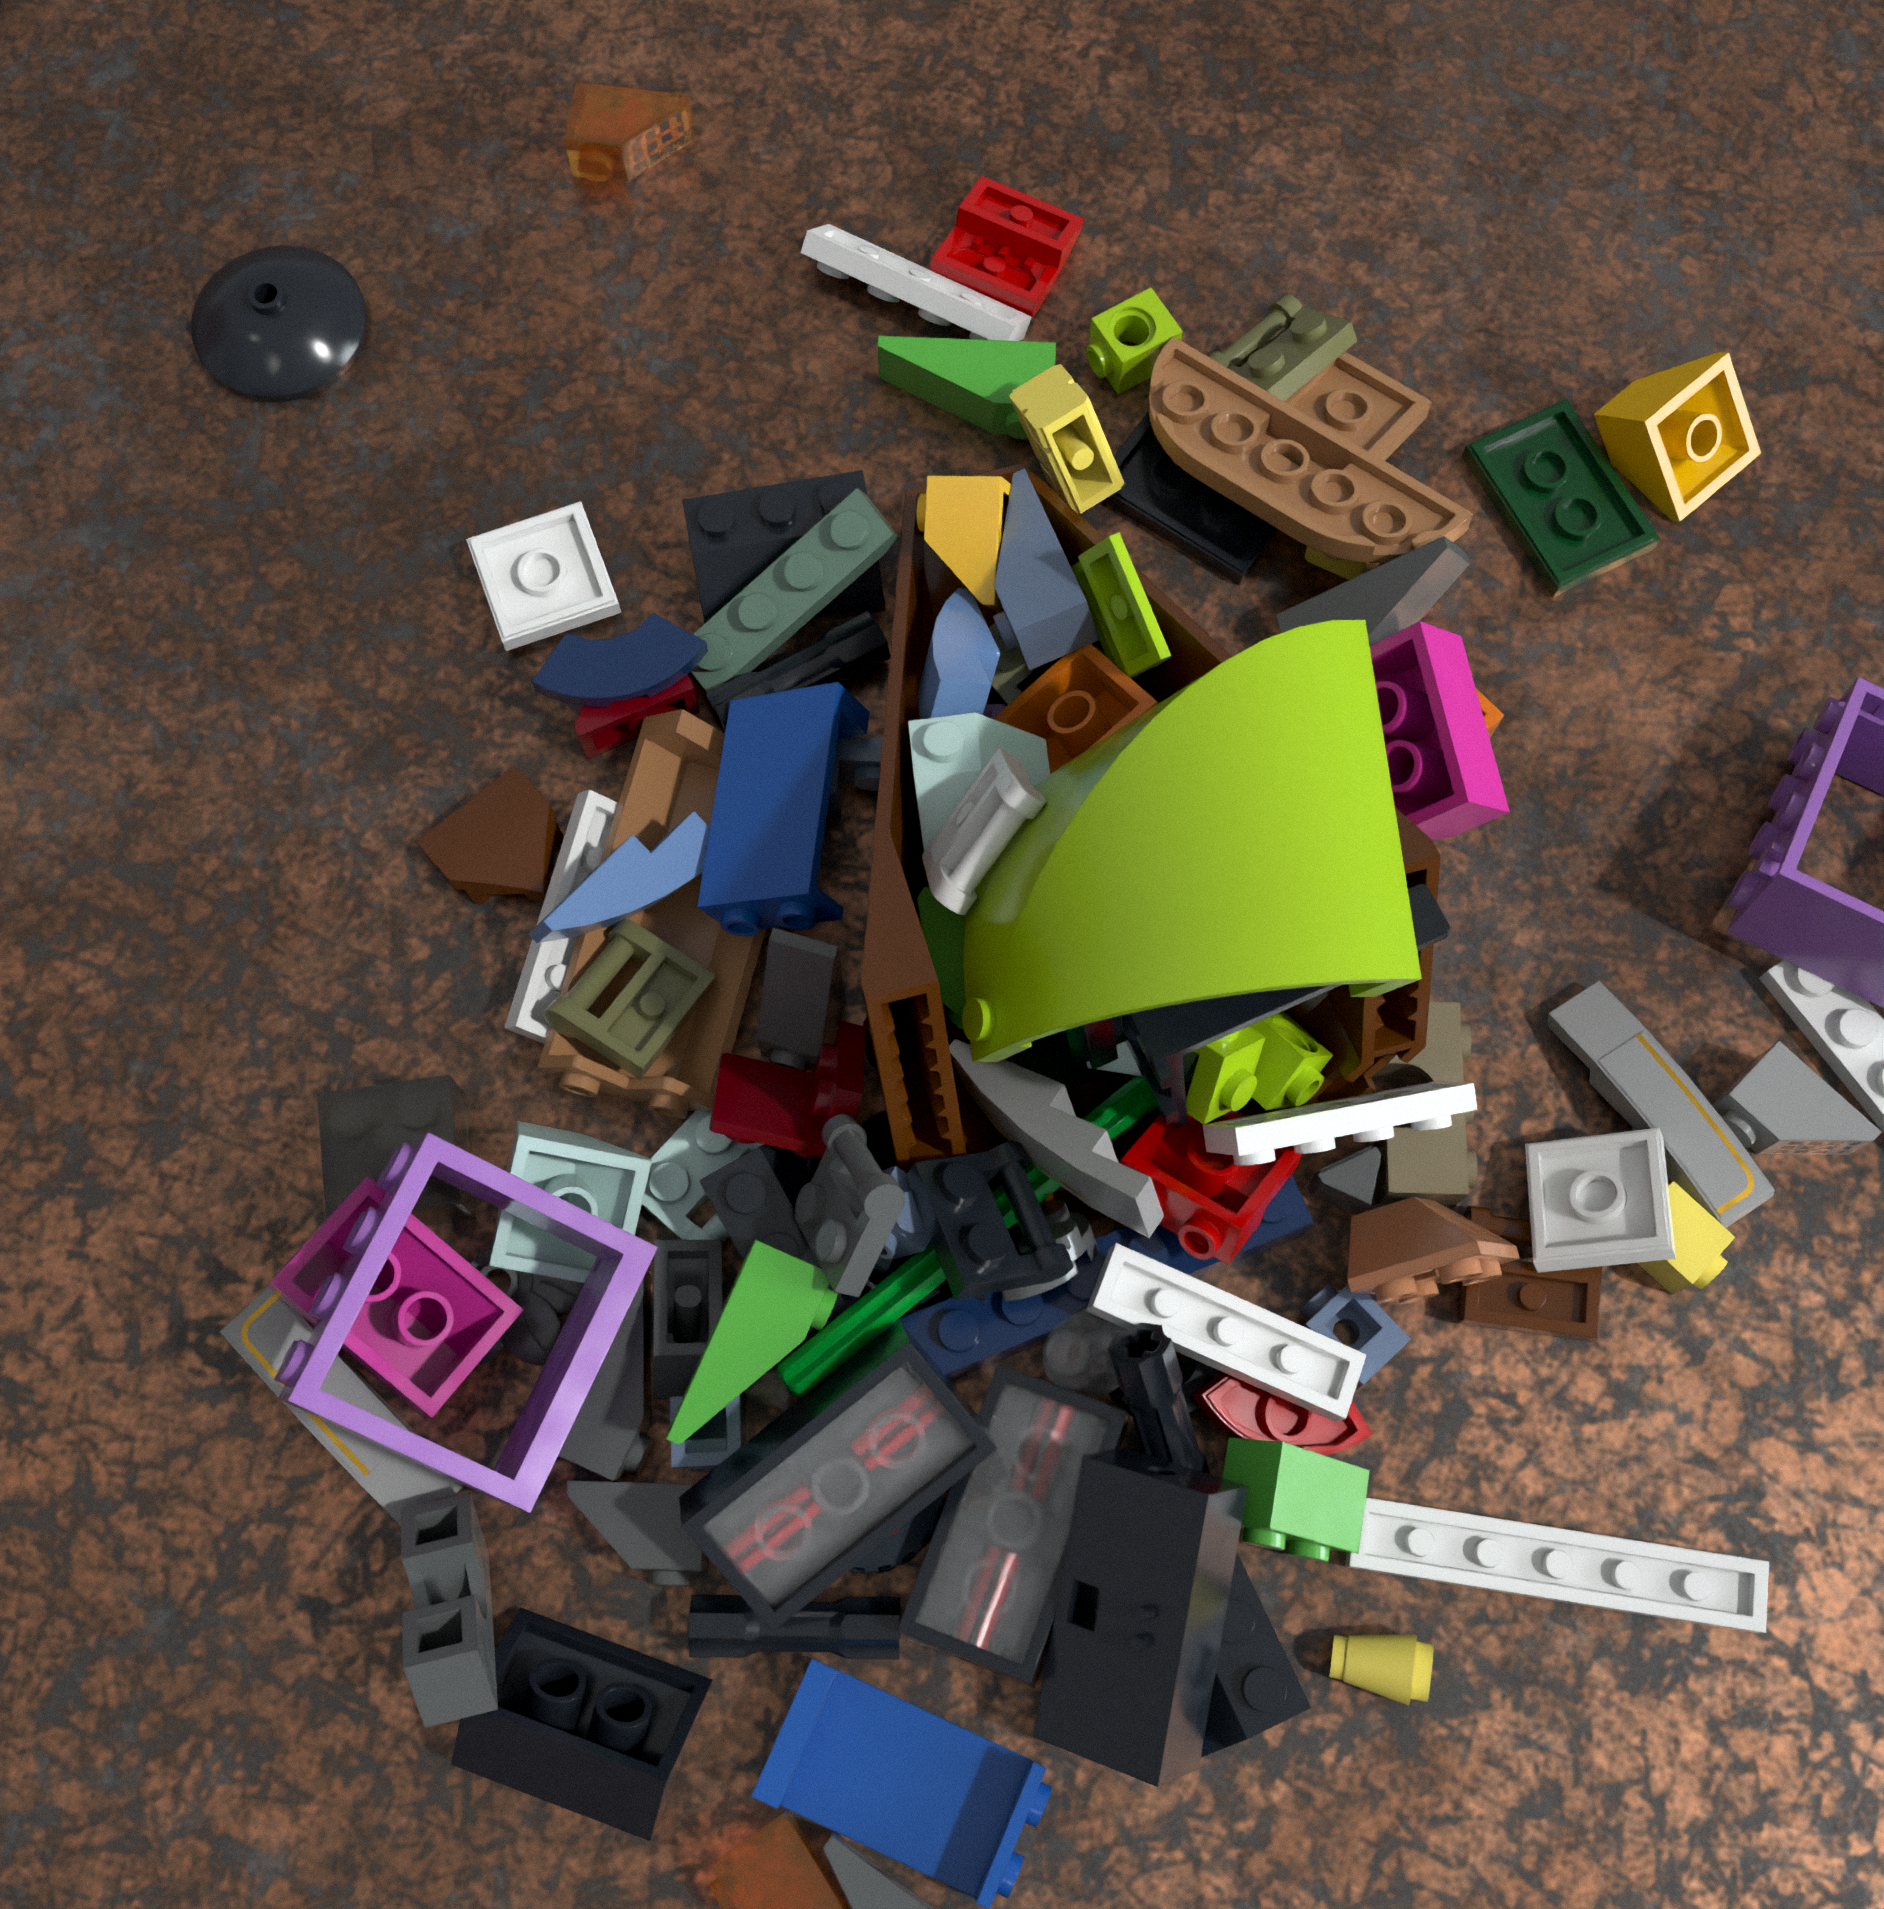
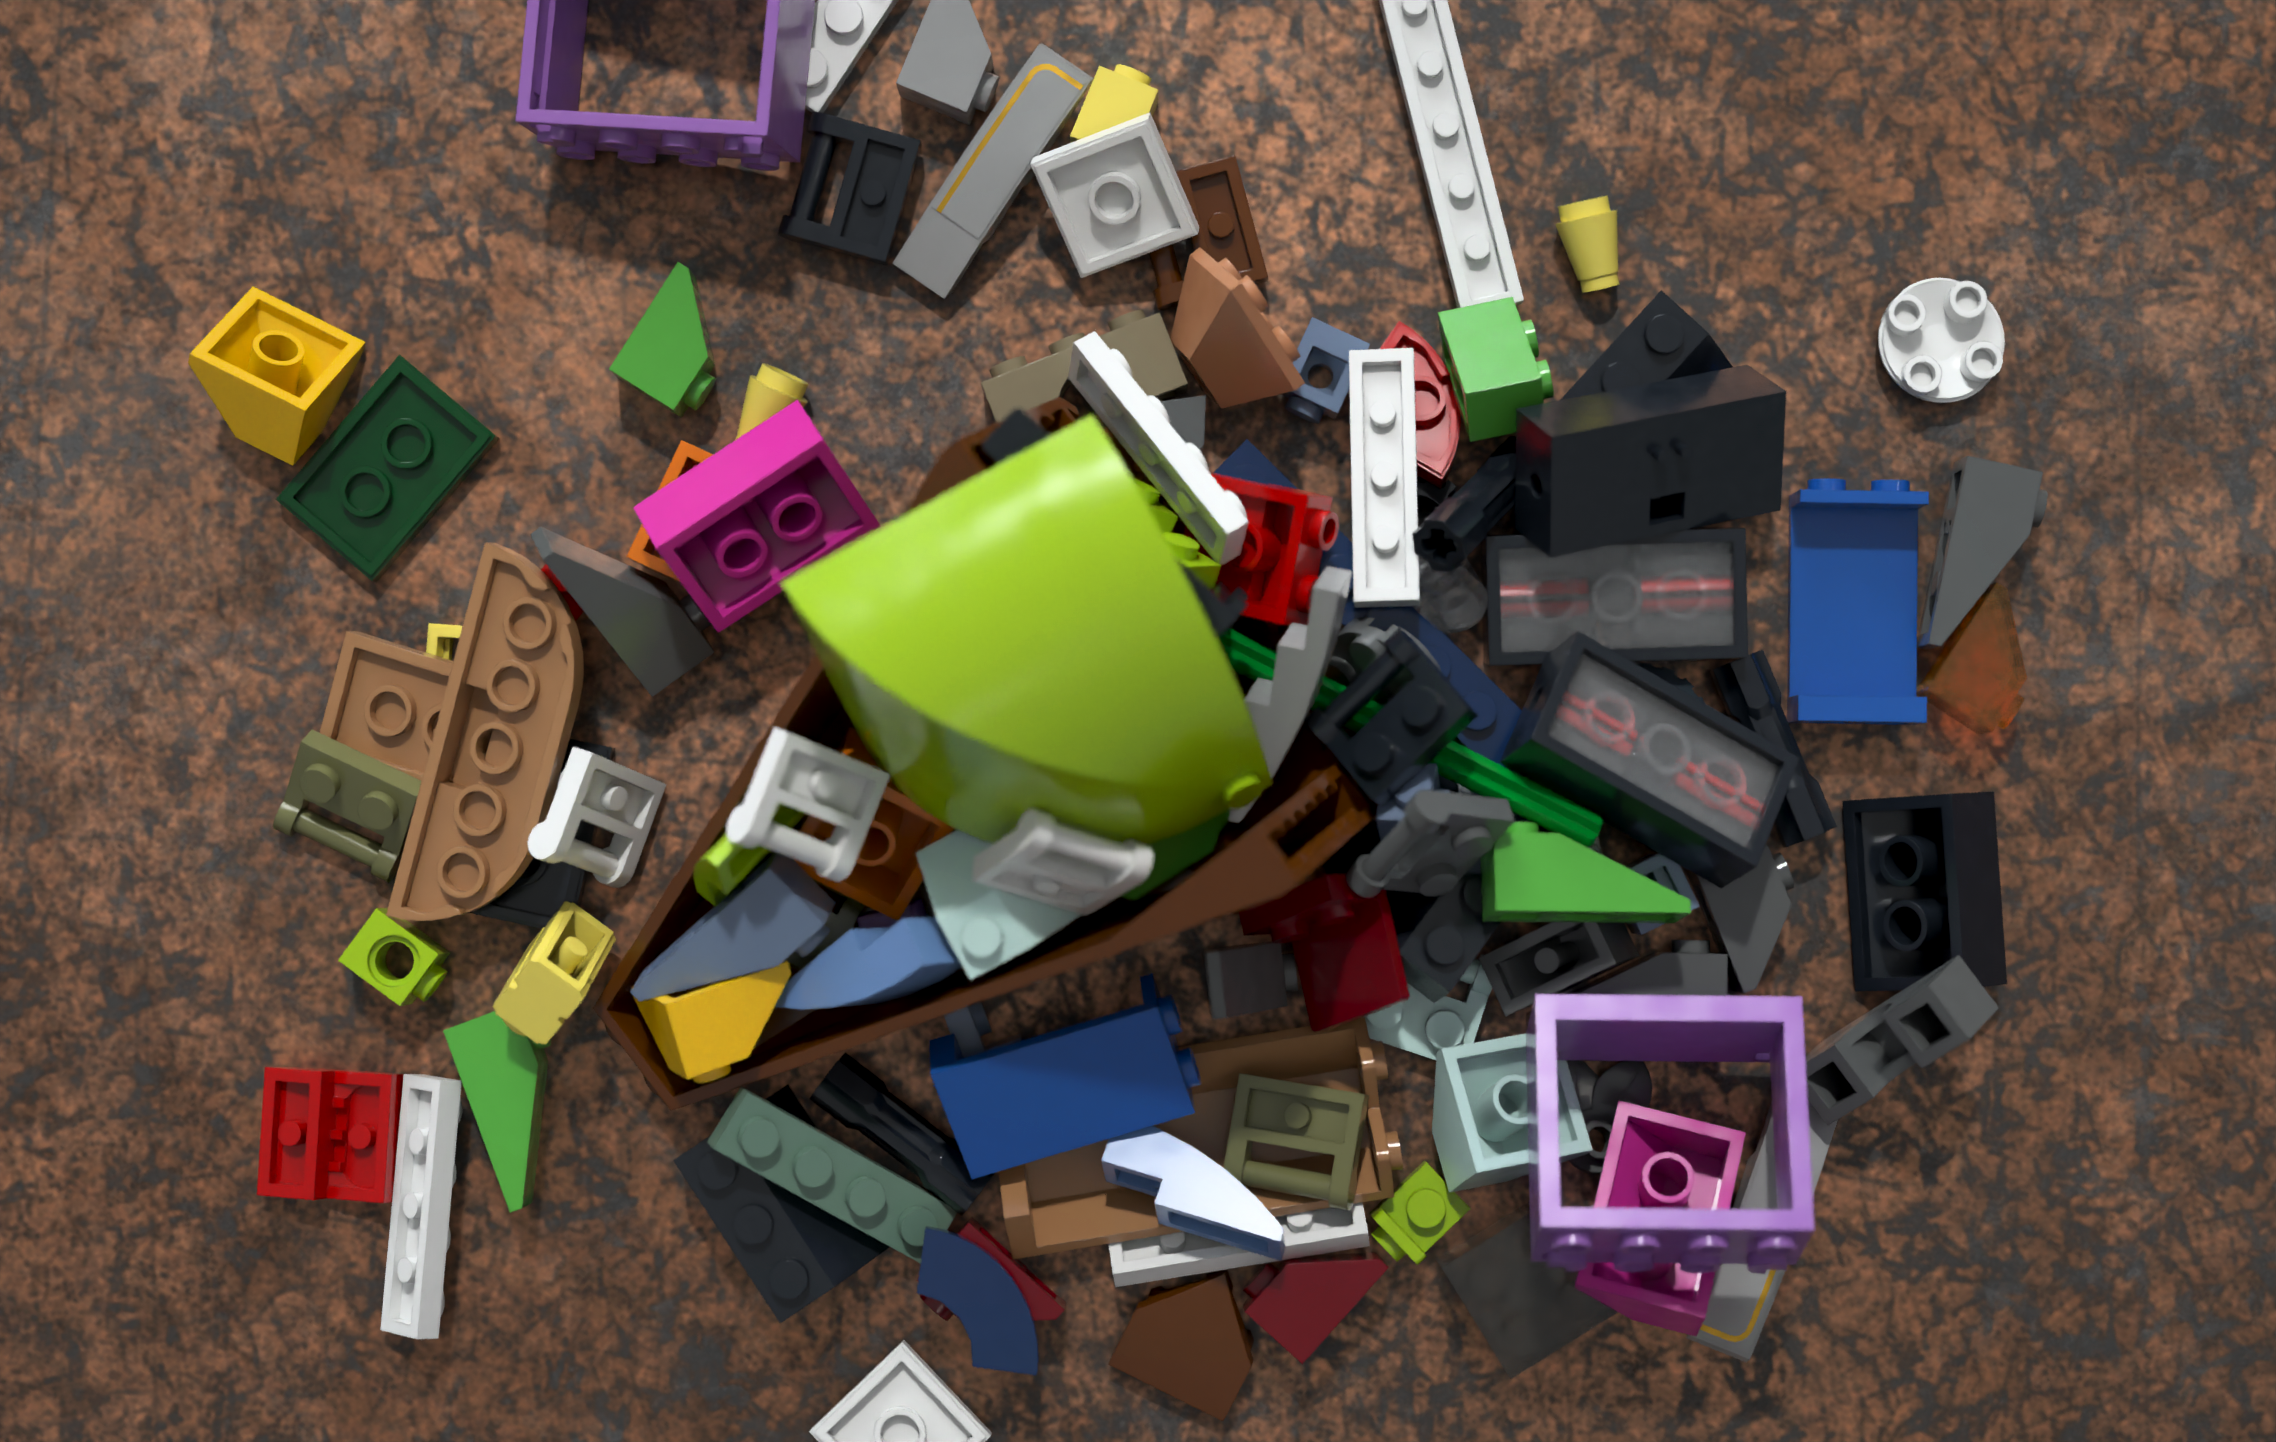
camera: 110 degrees left, 15 degrees up
none -> white plate [528,747,666,888]
none -> bright green slope [609,262,716,418]
none -> white plate [726,727,891,882]
none -> light yellow cone [735,363,809,440]
none -> black plate [777,112,922,266]
none -> dark red slope [1243,1252,1389,1364]
none -> lime bracket [1370,1160,1471,1265]

